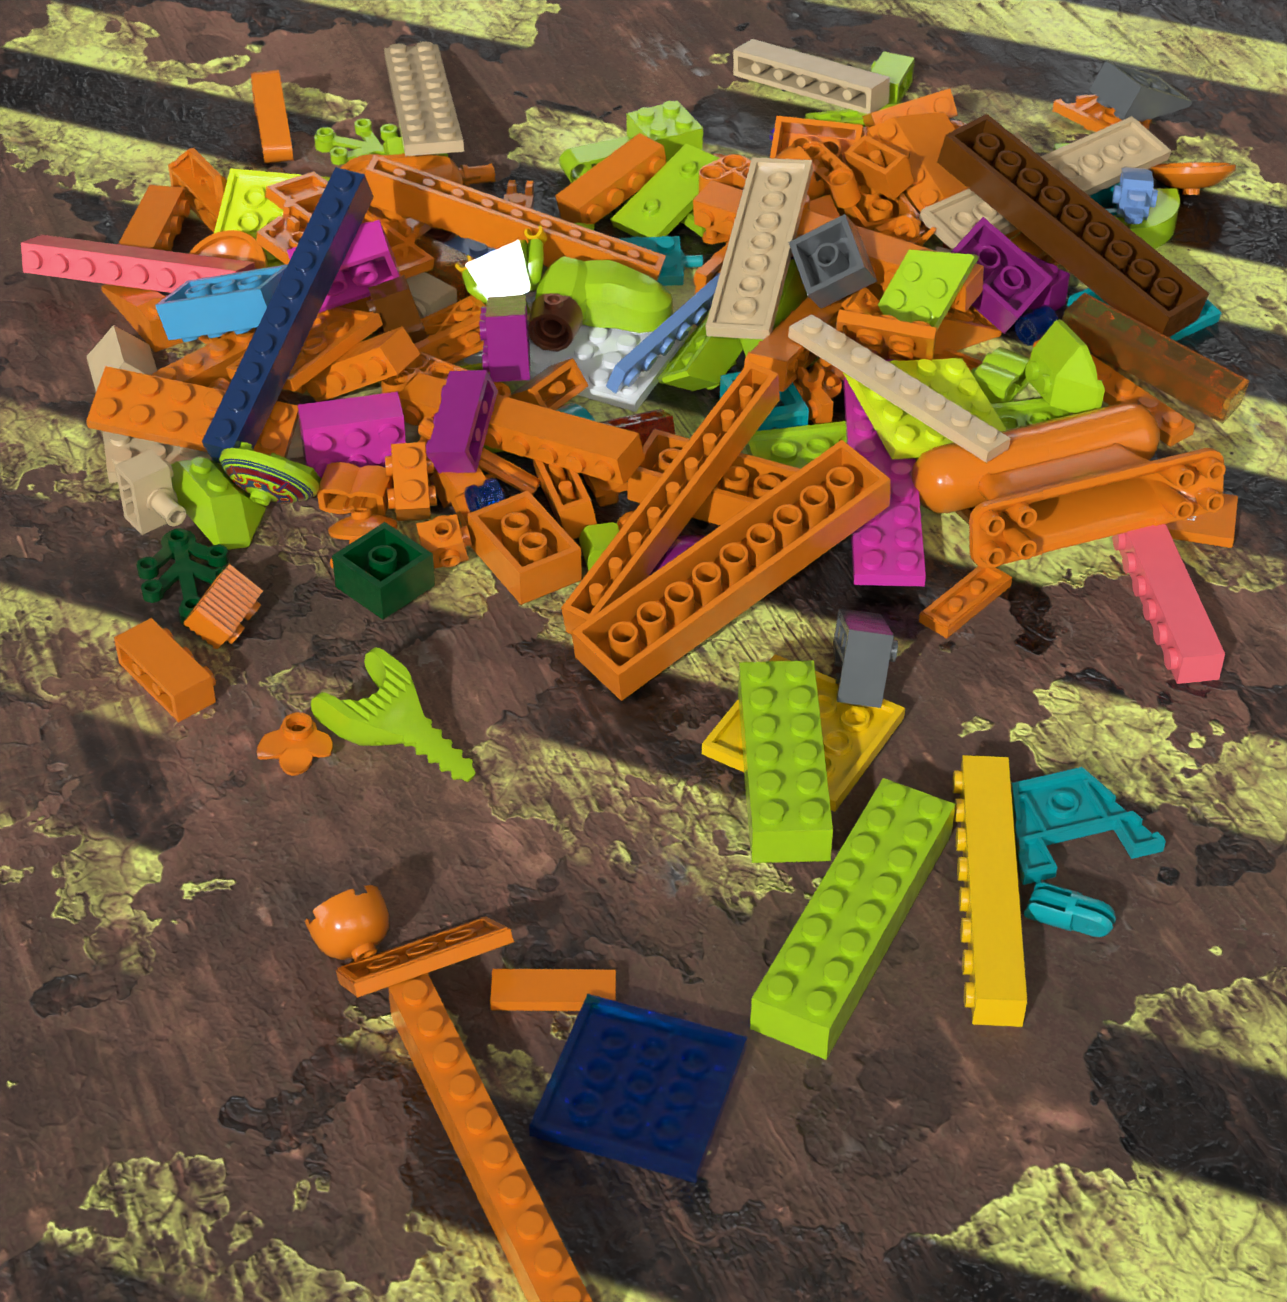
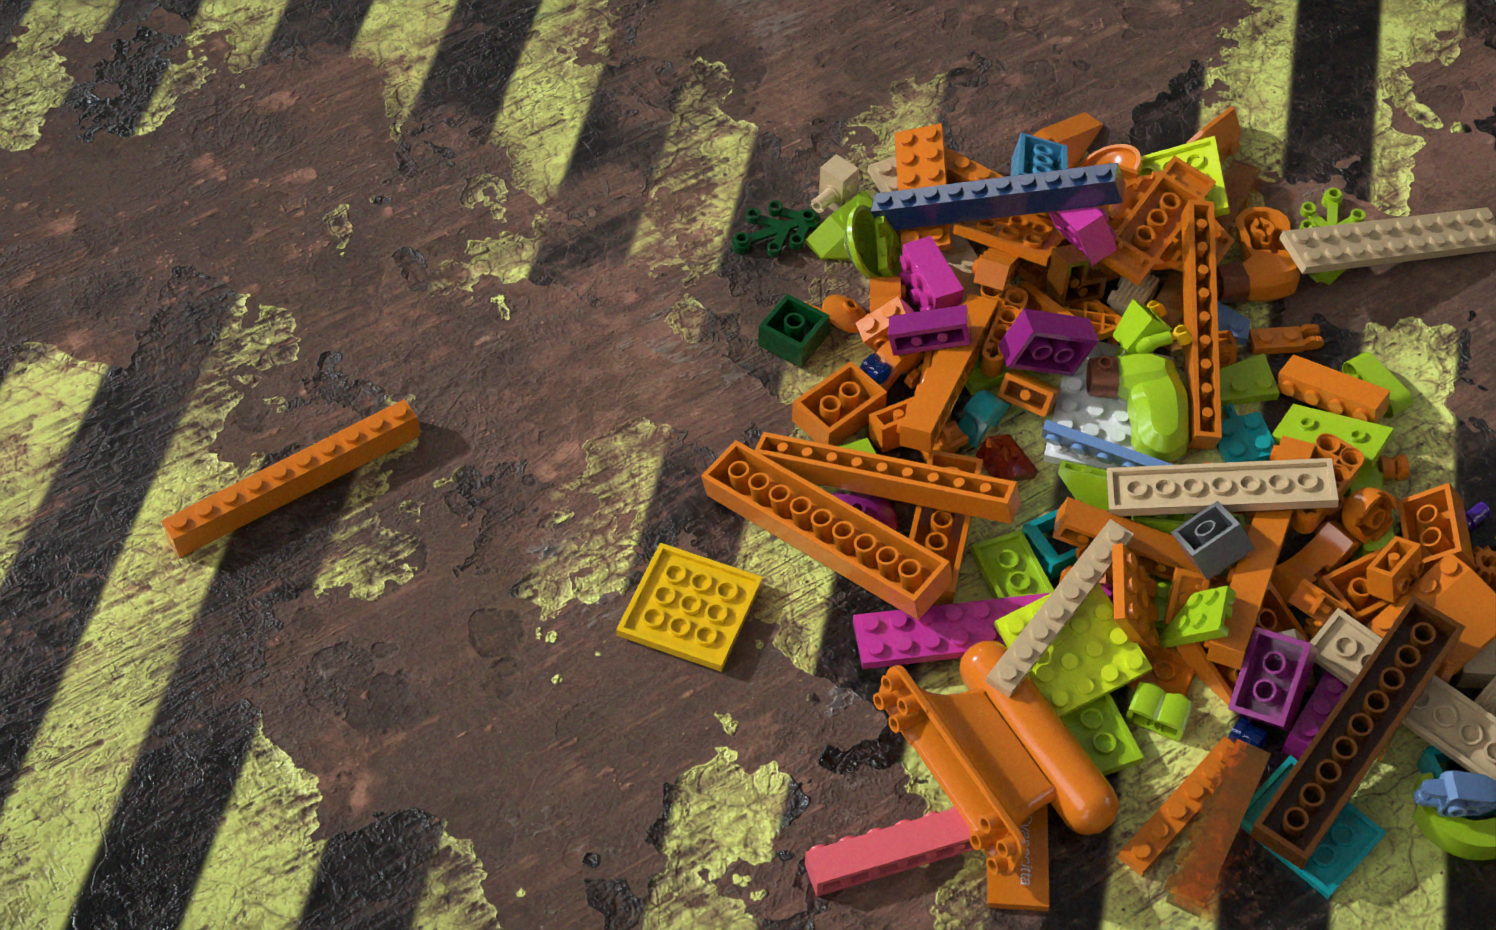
camera: 80 degrees right, 10 degrees up
coral brick [21,235,255,293] -> none
tan slope [86,325,157,391] -> none
orange brick [114,618,216,723] -> none
orange brick [118,185,190,251] -> none
orange brick [184,564,263,649] -> none
orange beam [251,70,293,164] -> none
orange plate [256,712,333,776] -> none
orange cylinder [305,885,390,962] -> none
lime animal [311,647,476,782] -> none
orange tile [335,916,514,998] -> none
orange brick [416,514,472,569] -> none
orange pin [459,163,495,187] -> none
orange tile [490,969,616,1011] -> none
clear blue plate [529,994,747,1183] -> none
lime brick [627,100,703,162] -> none
lime brick [738,660,833,863] -> none
lime brick [750,778,956,1060] -> none
orange beam [801,141,861,208] -> none
dark grey wedge [833,608,898,708] -> none
orange tile [919,566,1012,638] -> none
yellow brick [953,755,1027,1027] -> none
teal wing [1011,767,1166,885] -> none
teal arm [1024,880,1116,937] -> none
lime wedge [1025,320,1105,414] -> none

